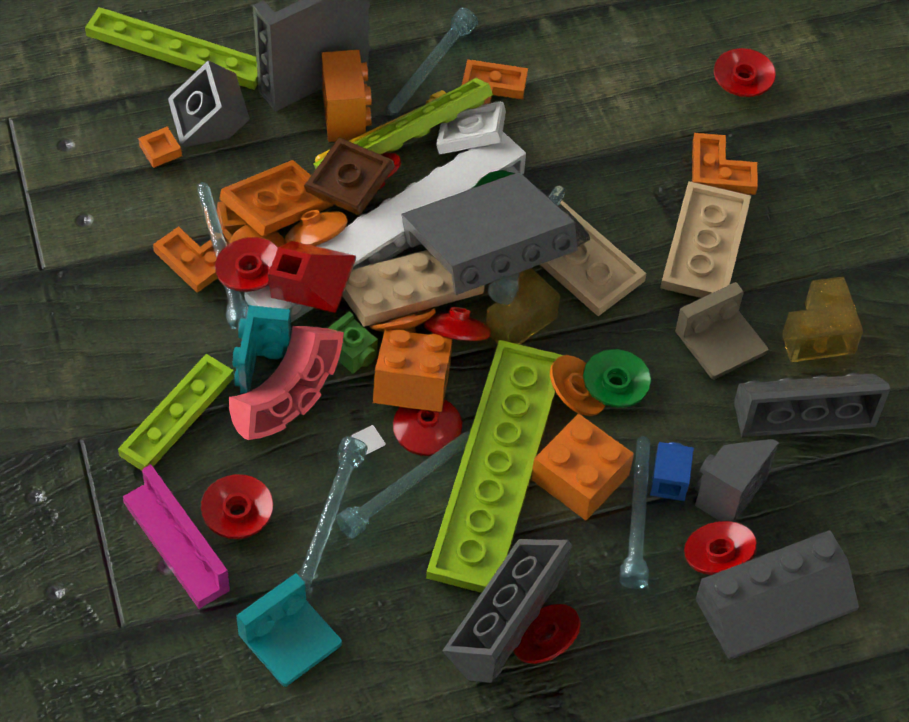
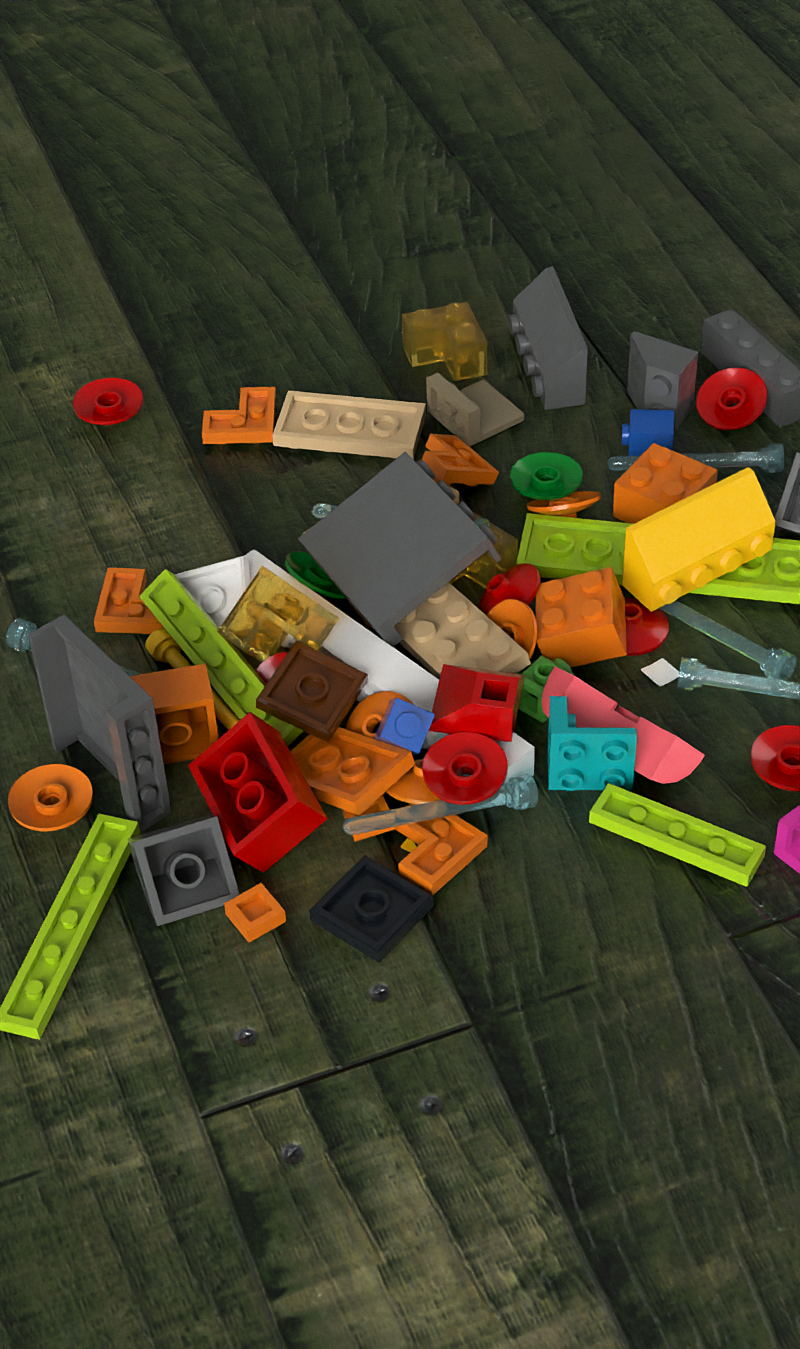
camera: 90 degrees left, 10 degrees down
none -> red brick [188,712,328,873]
none -> clear yellow brick [217,566,340,662]
none -> black plate [309,855,434,963]
none -> blue brick [374,698,435,755]
none -> orange plate [422,434,499,487]
none -> yellow slope [622,467,776,612]

